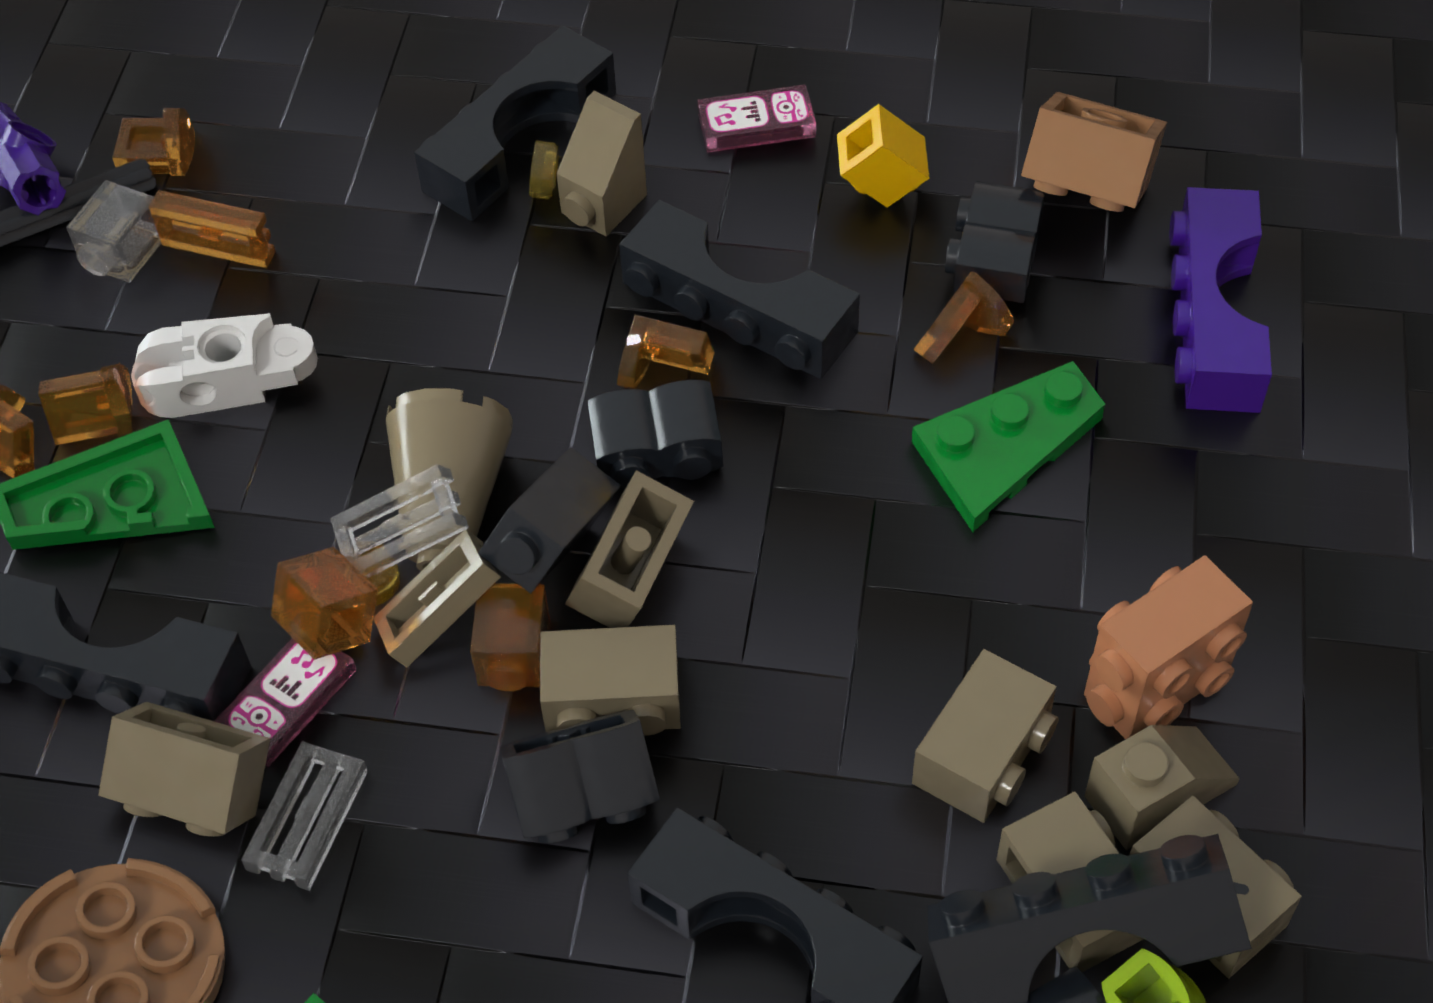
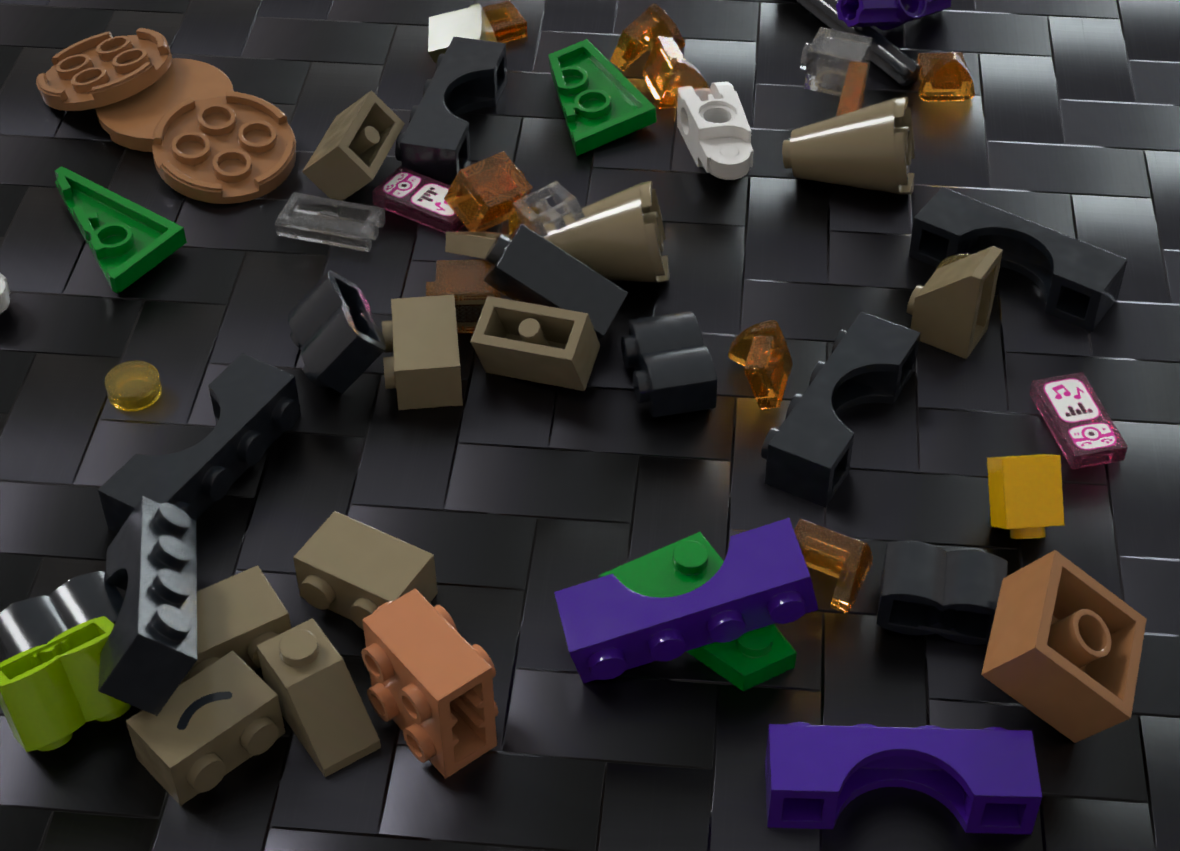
camera: 85 degrees right, 10 degrees down
none -> dark purple arch [554,518,819,684]
none -> dark tan cone [782,97,915,195]

